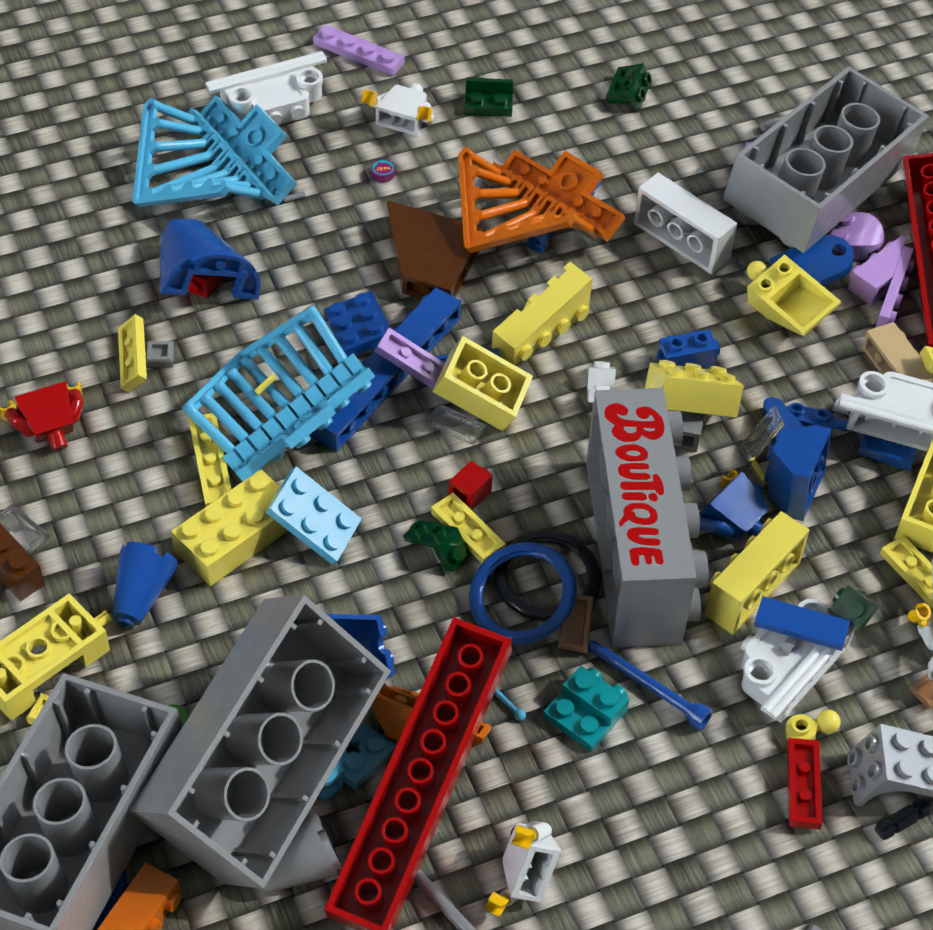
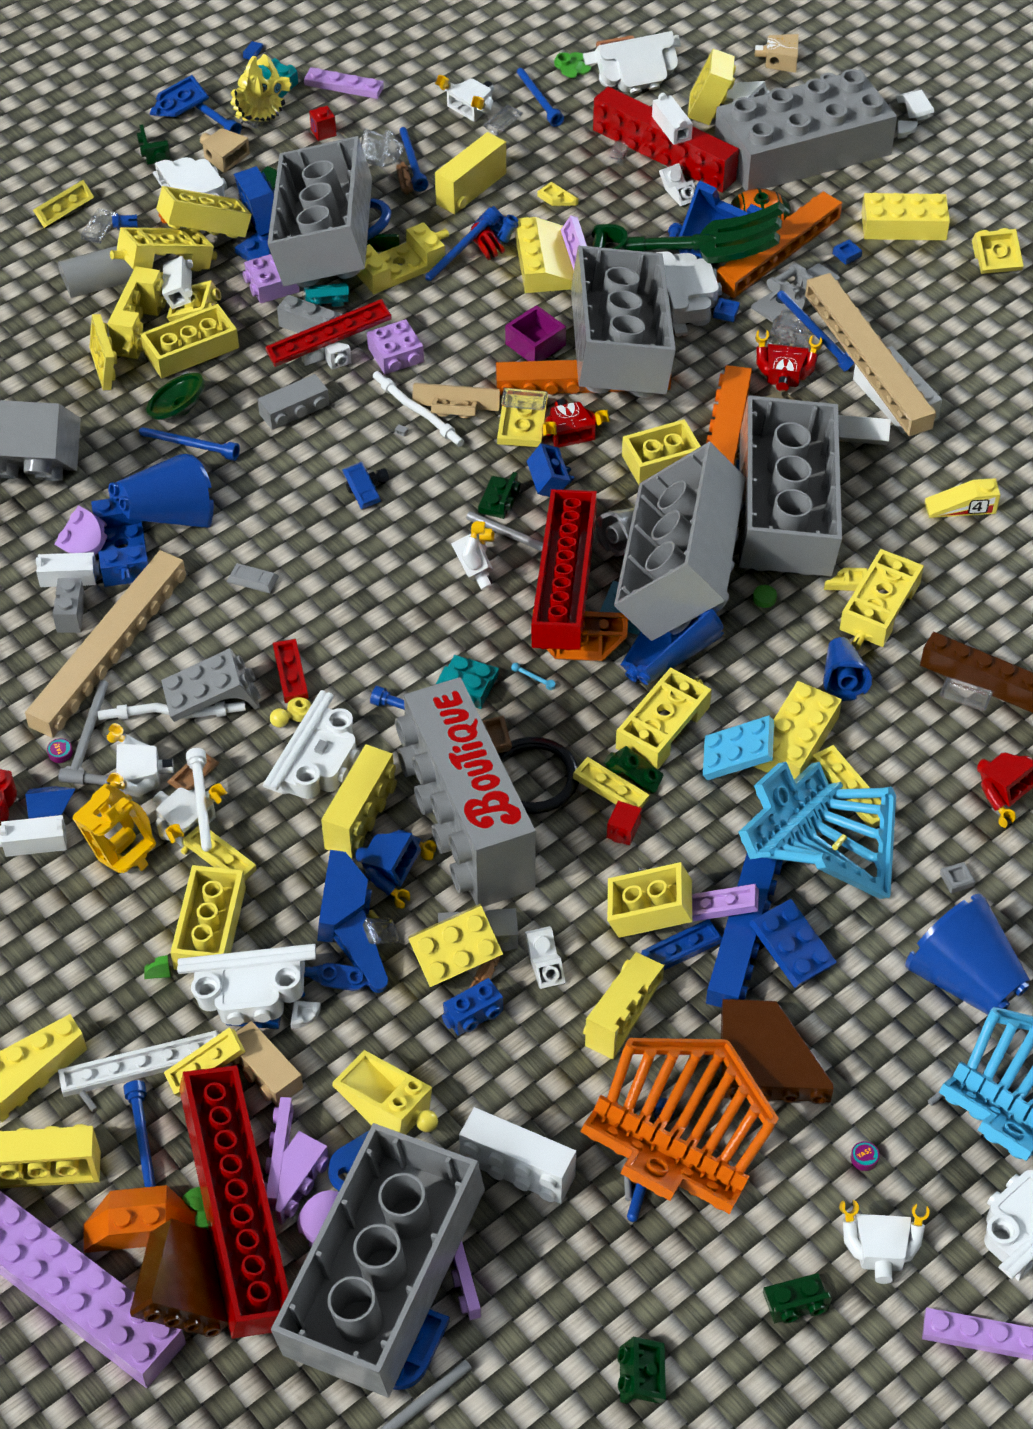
camera: 165 degrees right, 0 degrees up
light yellow plate [118,314,147,393] -> none
blue wedge [469,542,577,645] -> none
blue tile [754,596,850,651] -> none
dark green bracket [831,585,879,631] -> none
none -> light yellow brick [616,667,712,769]

